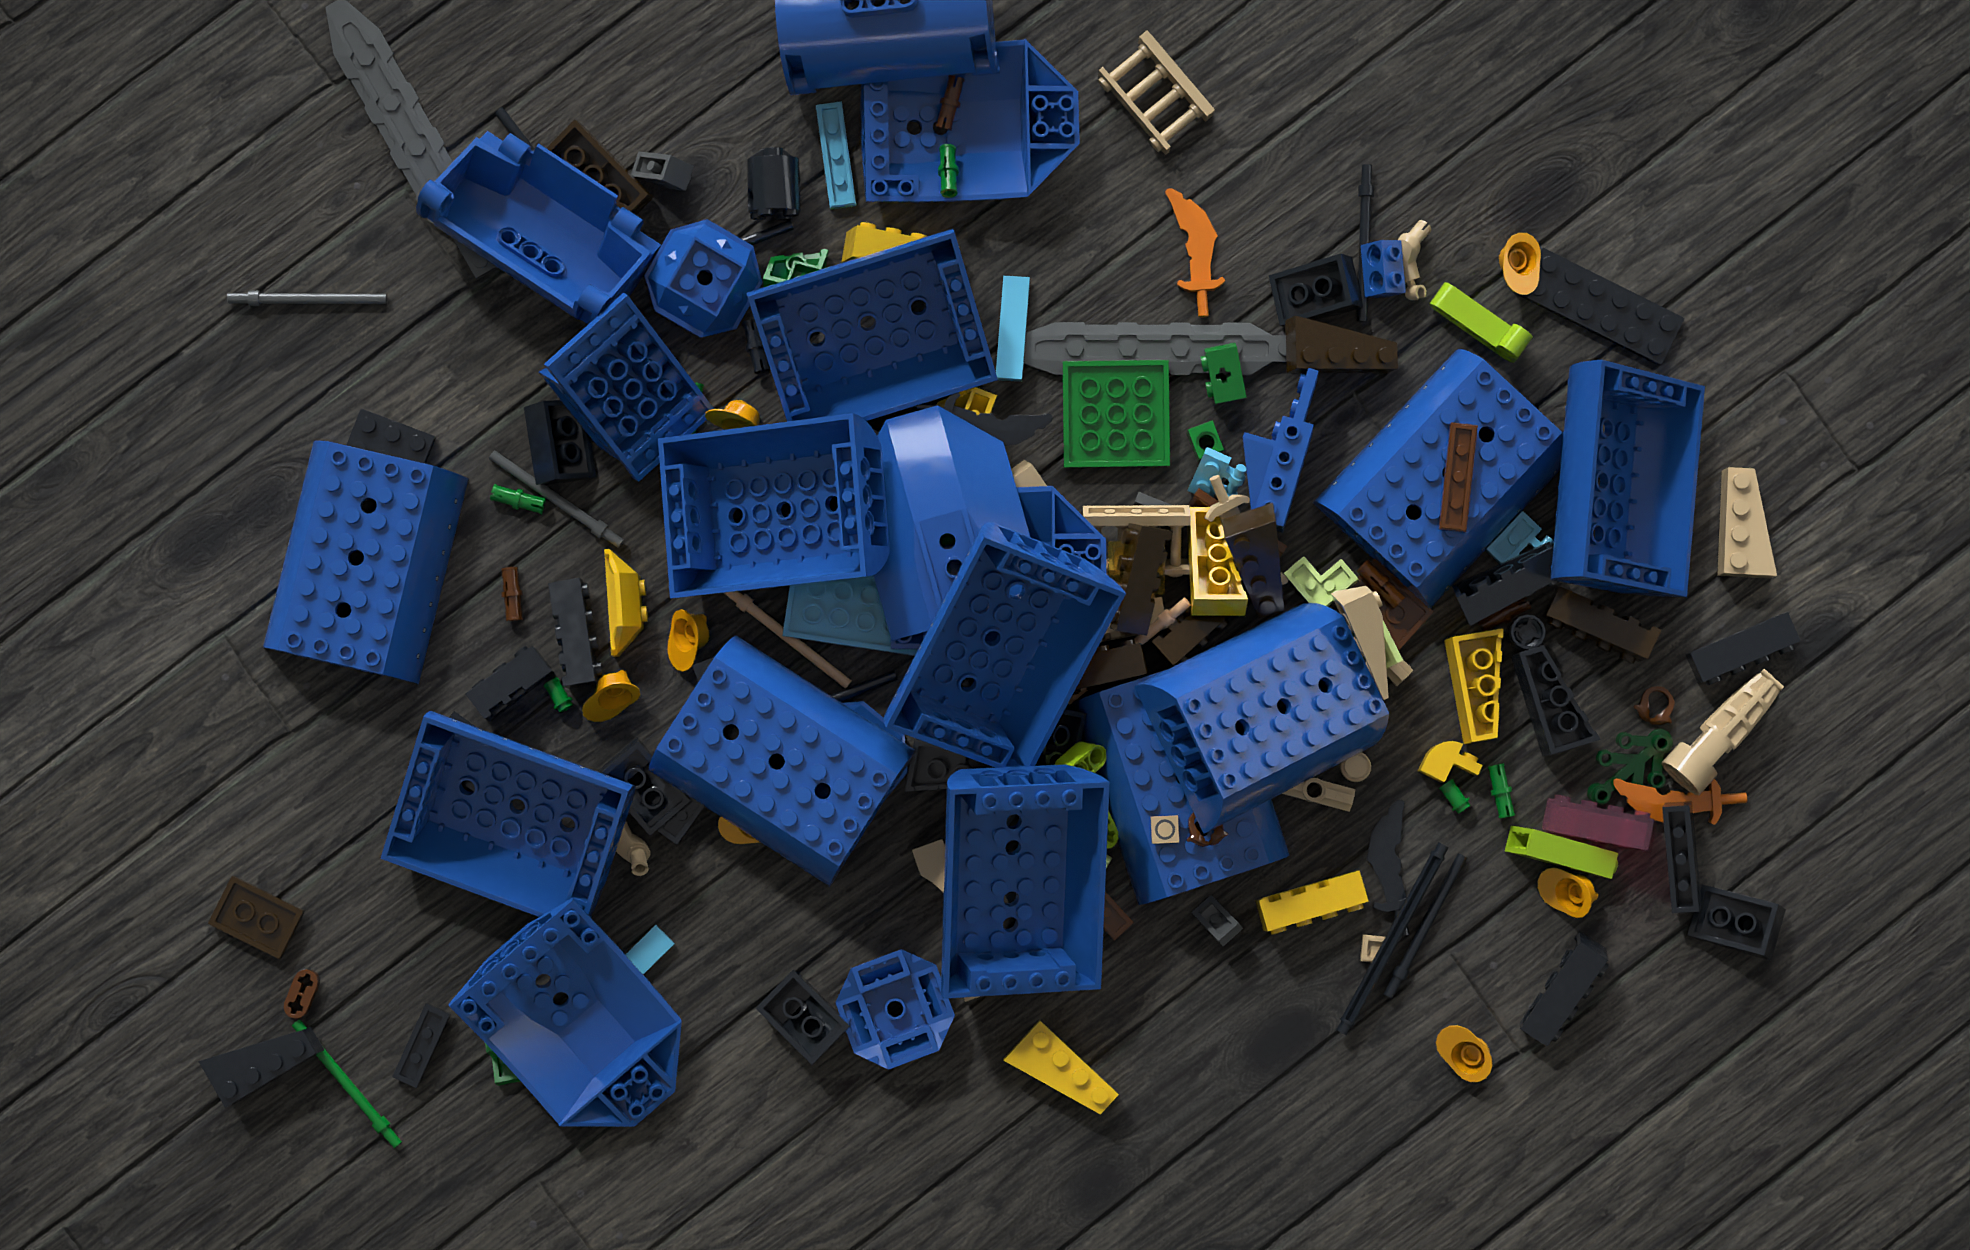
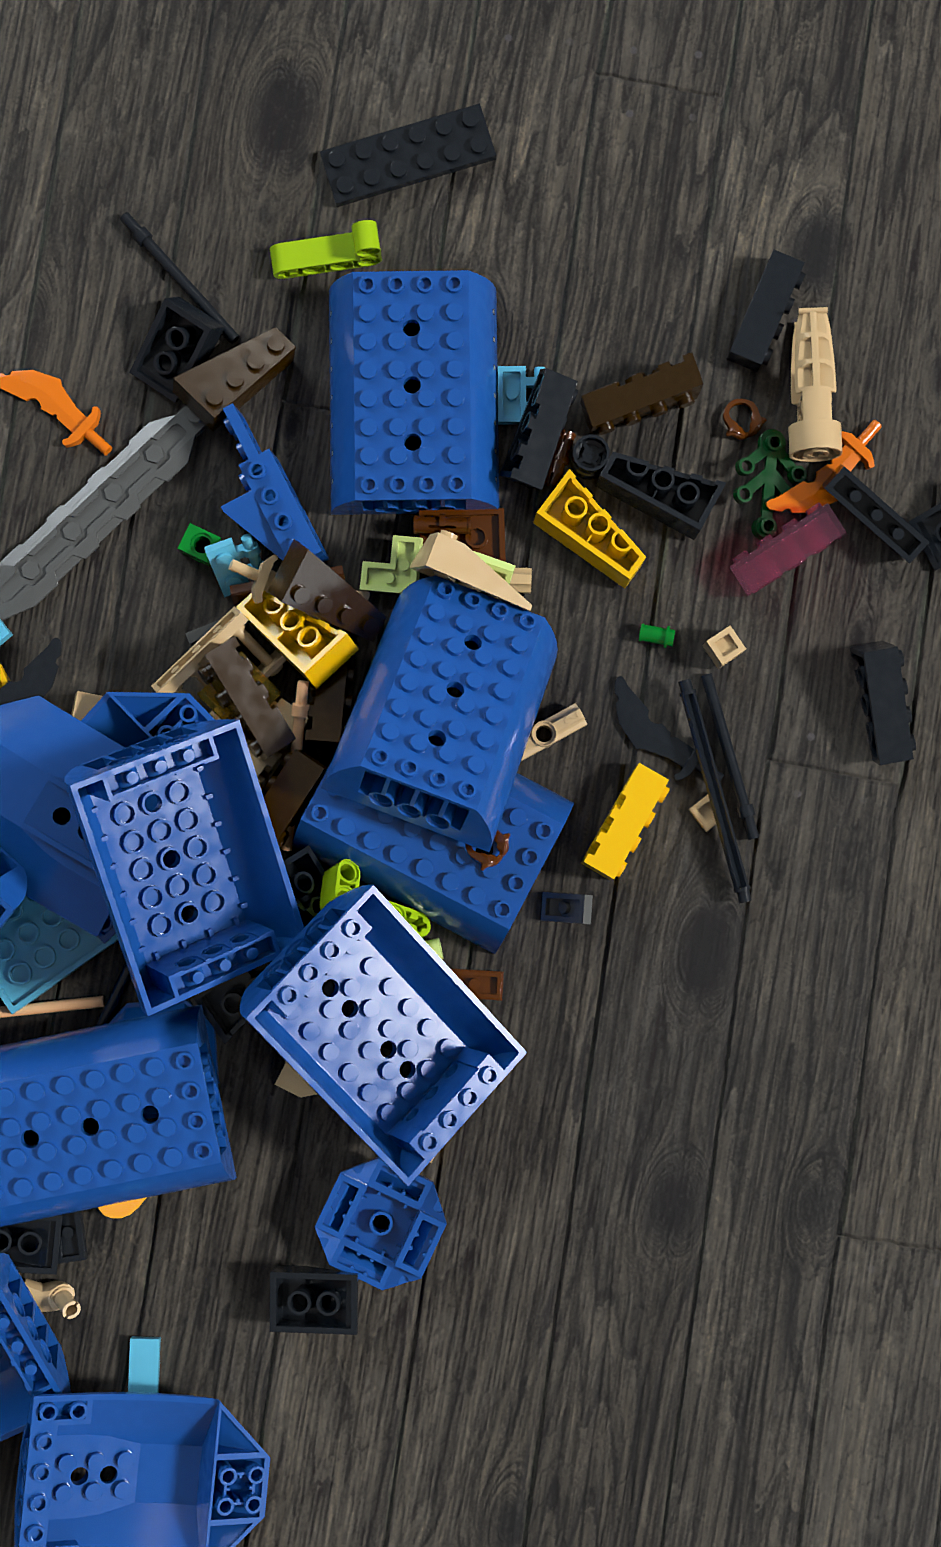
camera: 45 degrees left, 0 degrees up
yellow wedge [1003,1020,1119,1114] -> none
green plate [1062,360,1170,467] -> none
tan tile [1150,815,1179,844] -> none
green brick [1200,343,1247,404] -> none
tan piece [1340,752,1371,782] -> none
blue brick [1361,240,1406,298] -> none
tan arm [1398,220,1431,300] -> none
yellow brick [1418,741,1483,783] -> none
light orange piece [1436,1025,1493,1082] -> none
reddish brown tile [1438,422,1478,533] -> none
green pin [1488,763,1515,819] -> none
light orange piece [1499,233,1541,295] -> none
lime slope [1504,826,1618,879] -> none
light orange piece [1538,868,1598,918] -> none
blue slope [1551,360,1705,597] -> none
tan wedge [1718,467,1777,578] -> none
none -> tan brick [702,626,746,669]

